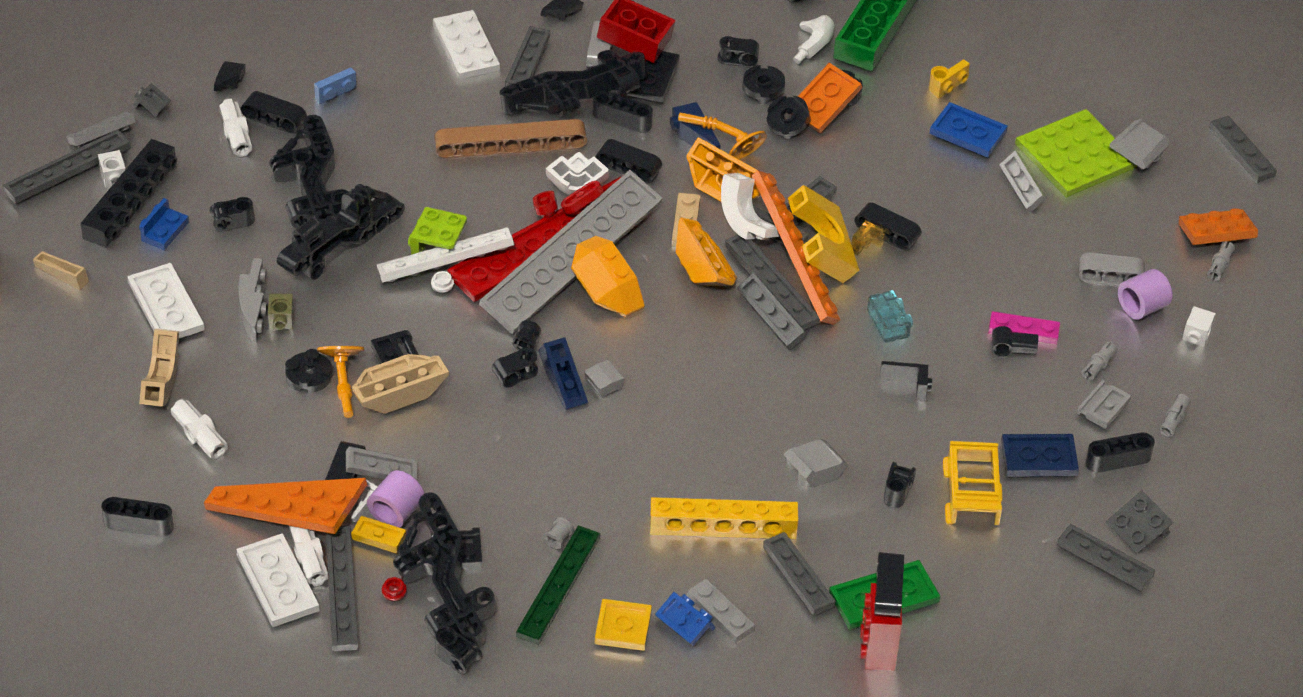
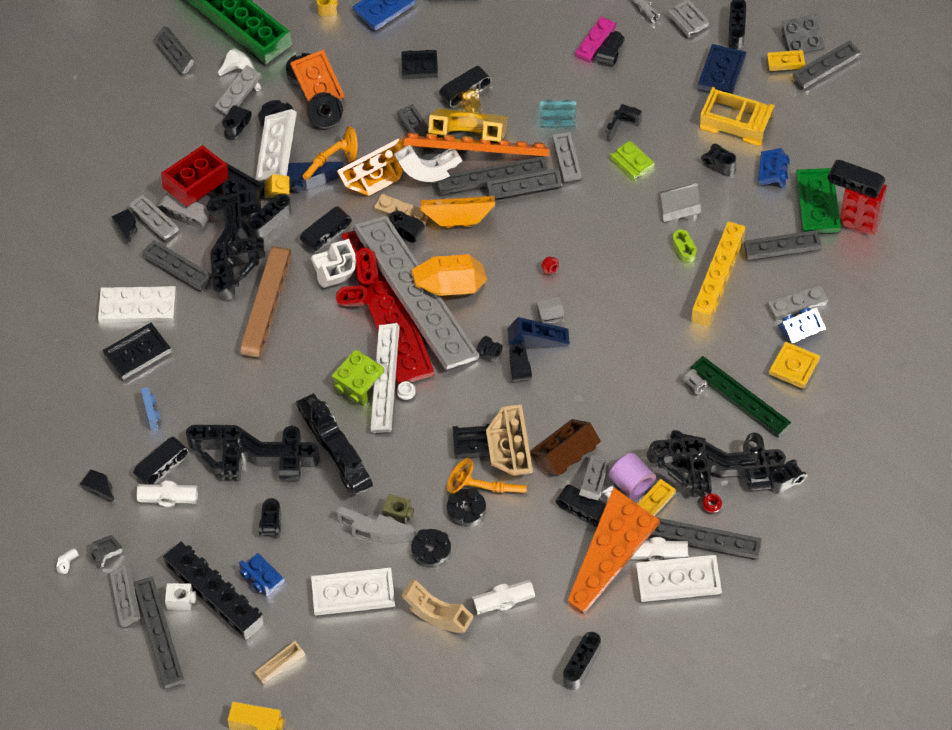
camera: 65 degrees left, 10 degrees up
none -> white arm [56,548,79,574]
none -> black plate [102,322,172,380]
none -> light grey plate [129,194,179,241]
none -> light grey plate [214,65,262,115]
none -> white plate [255,109,297,184]
none -> yellow brick [264,174,289,199]
none -> black piece [389,211,425,243]
none -> black bracket [401,50,438,79]
none -> black plate [411,529,451,568]
none -> reddish brown slope [530,419,601,475]
none -> red plate [541,256,559,275]
none -> light grey plate [552,132,582,182]
none -> lime plate [610,141,654,180]
none -> lime beam [673,229,697,263]
none -> blue bracket [758,148,790,188]
none -> yellow plate [767,50,805,71]

